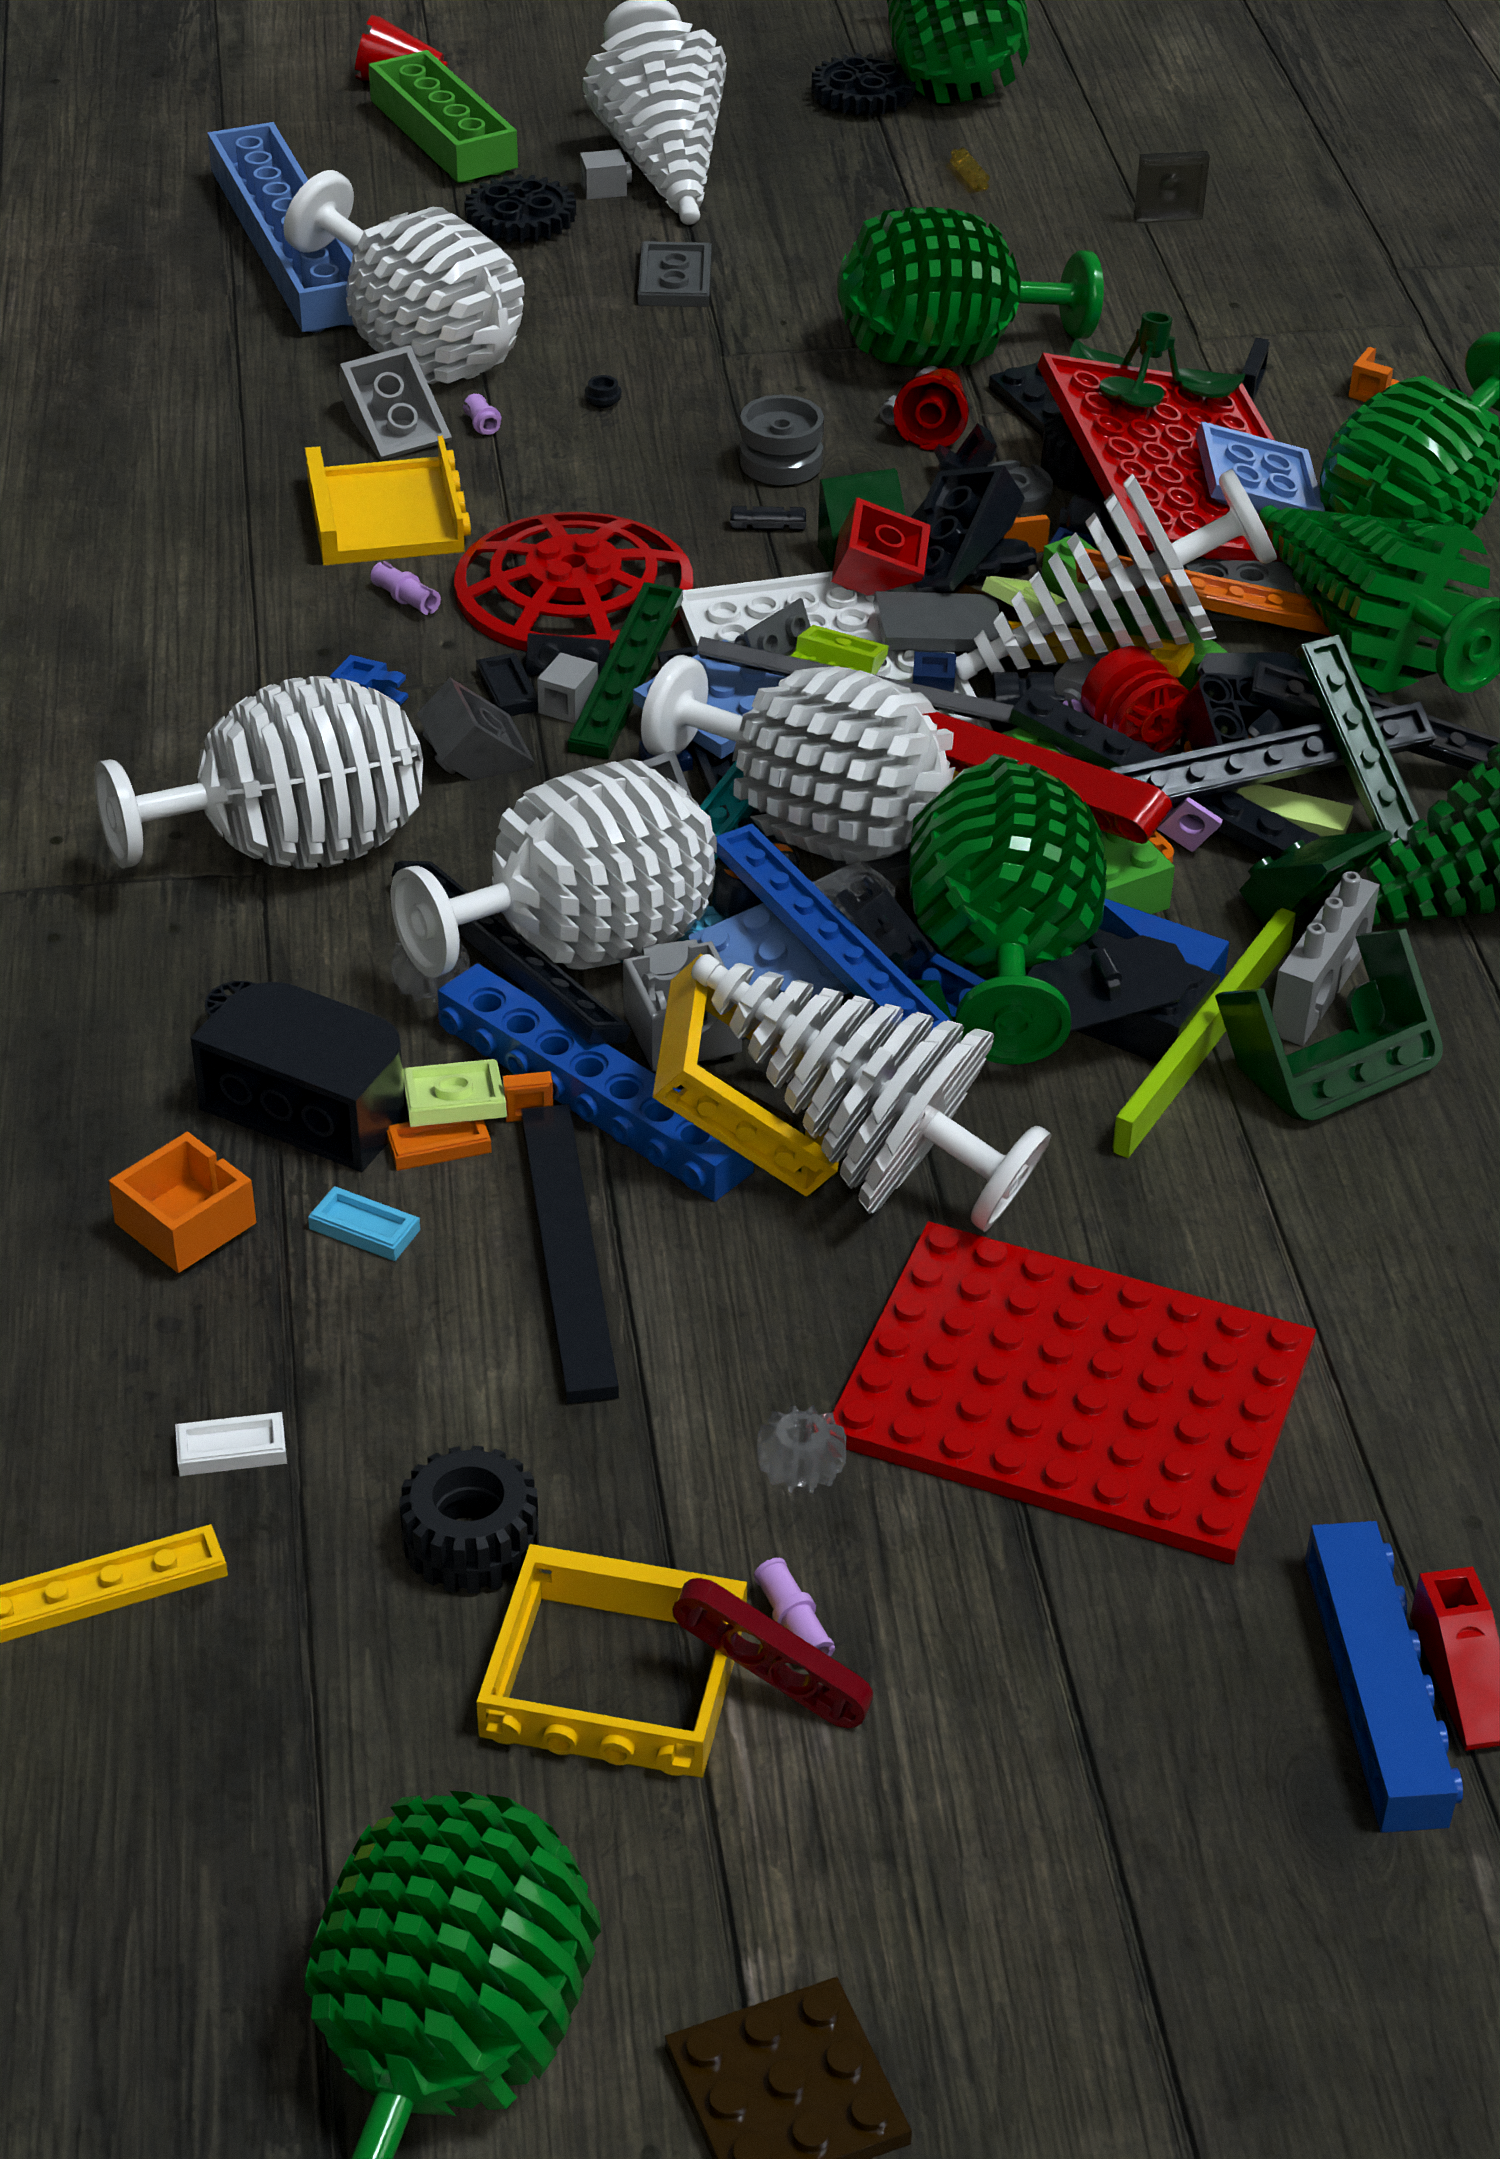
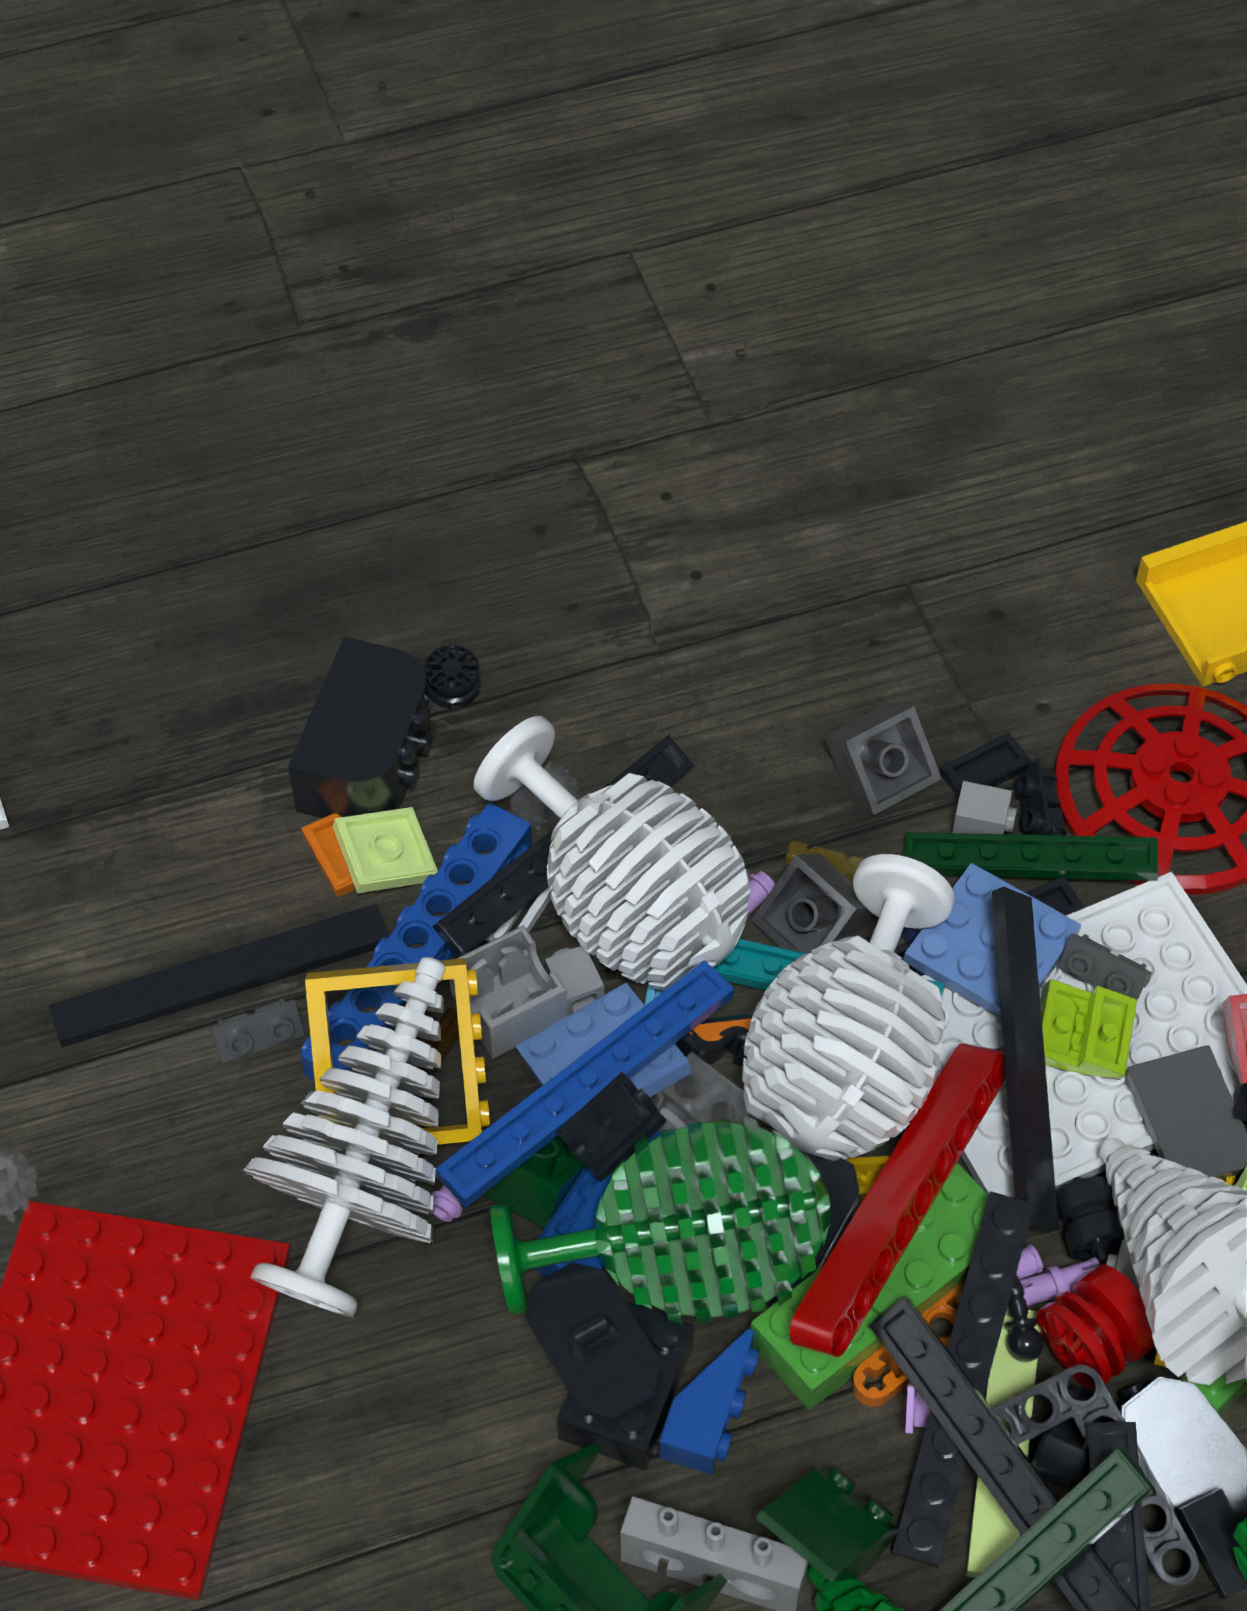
camera: 80 degrees right, 15 degrees up
white plant [95,676,423,869] -> none
orange piece [108,1131,257,1273] -> none
medium azure tile [308,1186,420,1261] -> none
blue plate [329,655,408,706] -> none
lavender pin [370,561,441,615] -> none
orange tile [503,1071,553,1122] -> none
dark blue plate [913,651,956,692] -> none
lime tile [1112,908,1296,1158] -> none
none -> dark grey hinge [210,998,305,1063]

